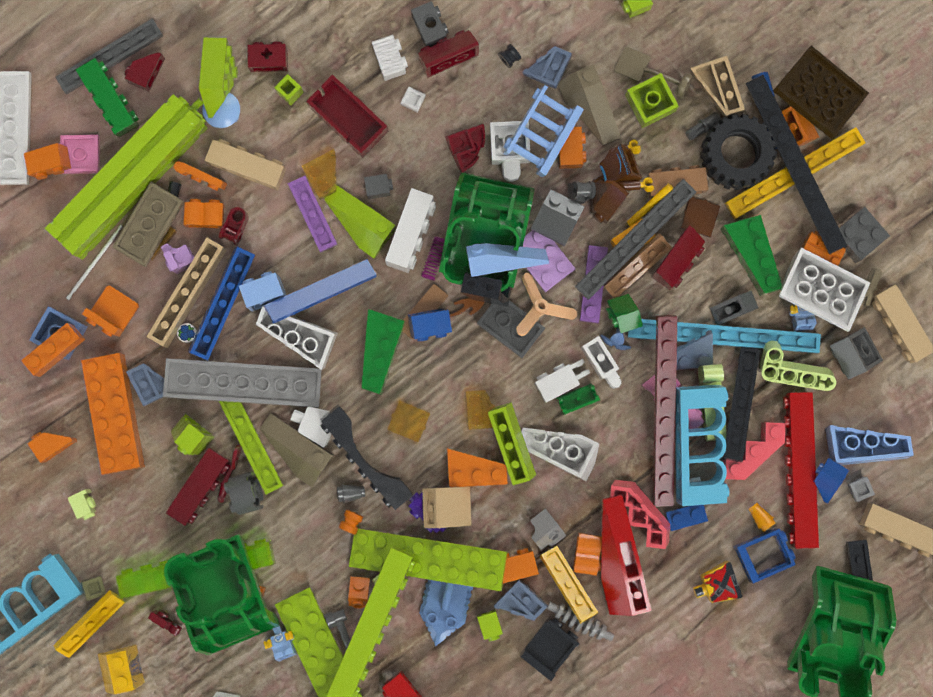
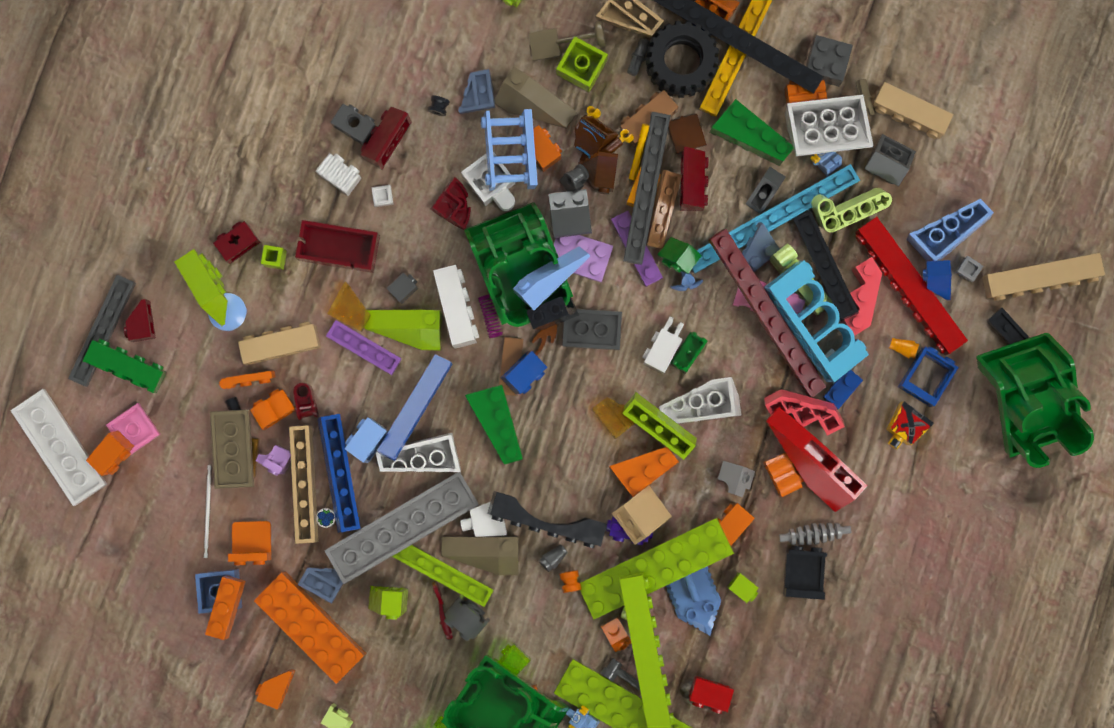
camera: 30 degrees left, 0 degrees up
lime brick [44,94,208,260] -> none
dark red brick [166,448,231,526] -> none
clear yellow piece [387,400,430,442] -> none
sand blue wing [494,579,548,621] -> none
light nougat piece [516,273,577,336] -> none
yellow plate [540,546,598,624] -> none
white hinge [581,336,622,389] -> none

